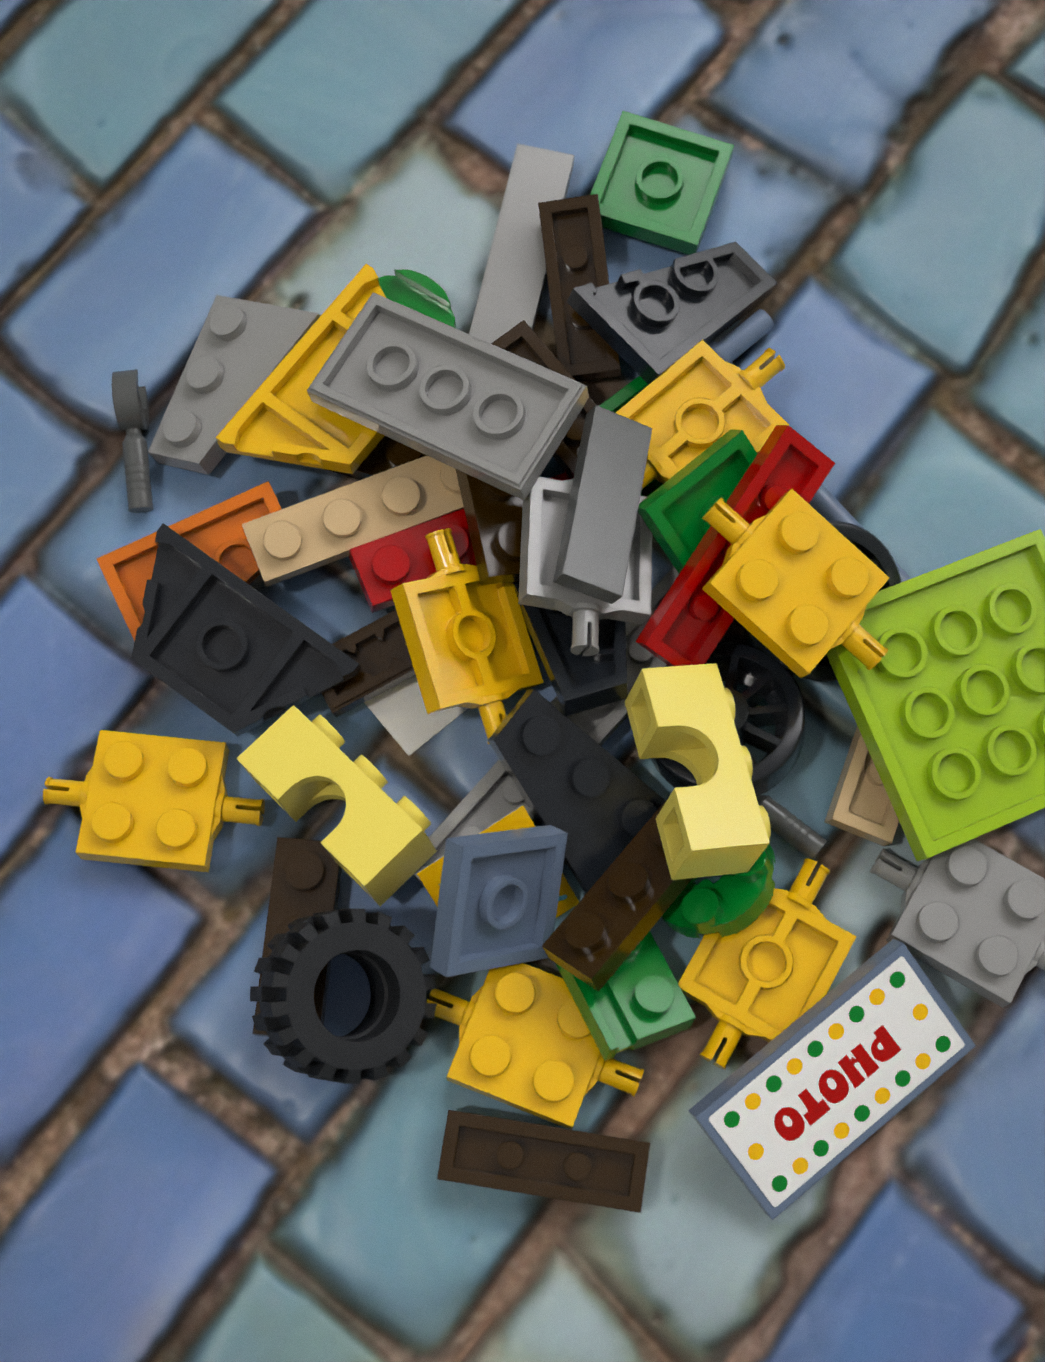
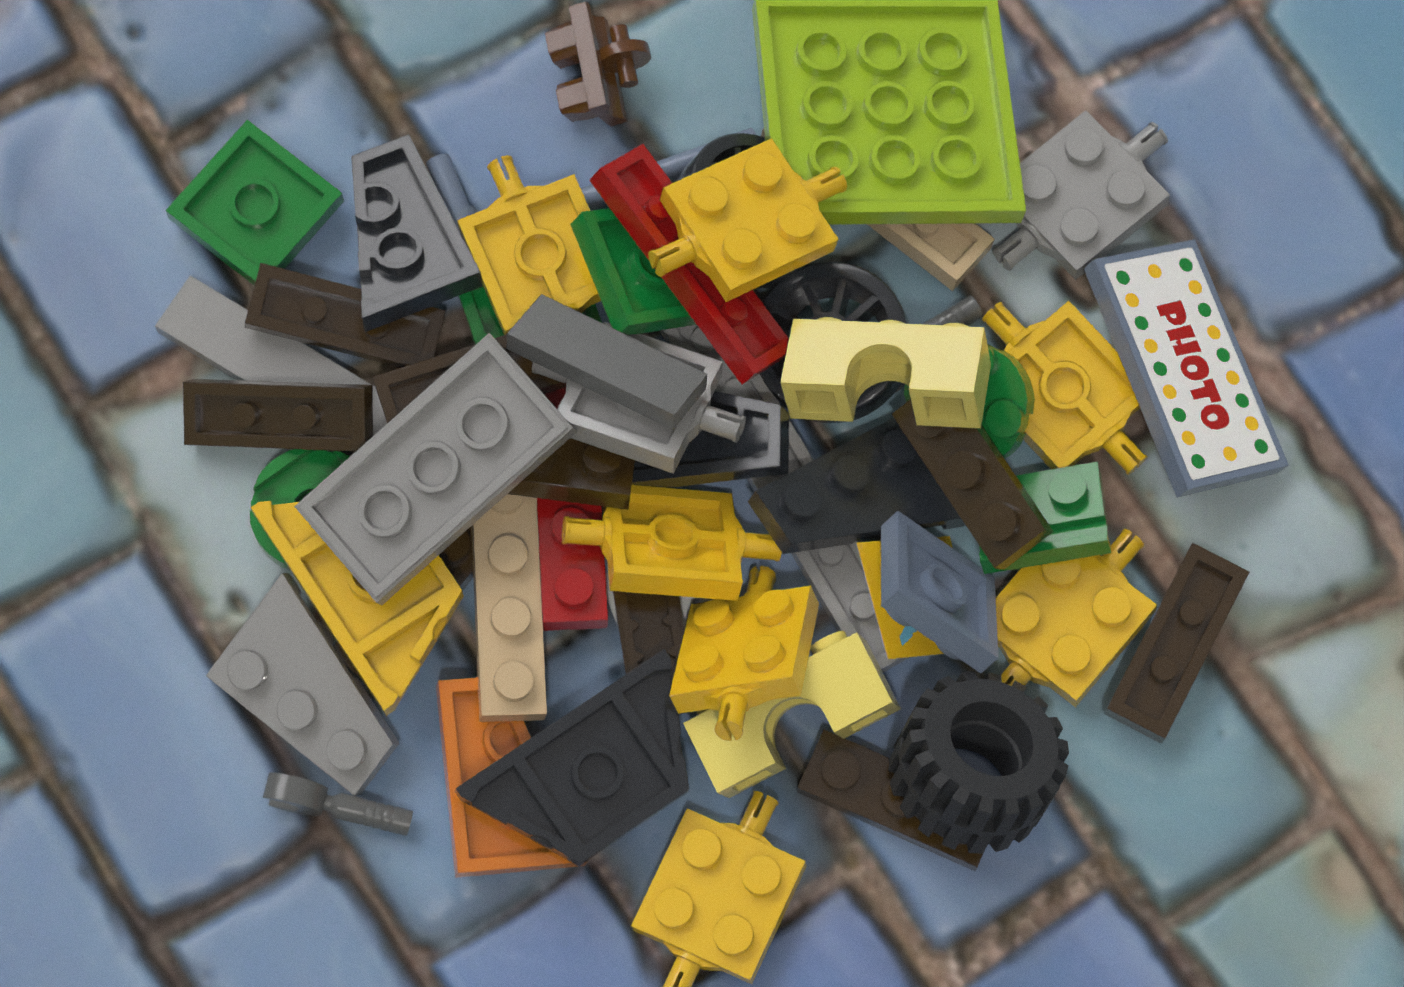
camera: 75 degrees left, 0 degrees up
none -> dark brown plate [183,379,373,451]
none -> reddish brown hips [545,1,652,127]
none -> yellow plate [669,566,819,741]

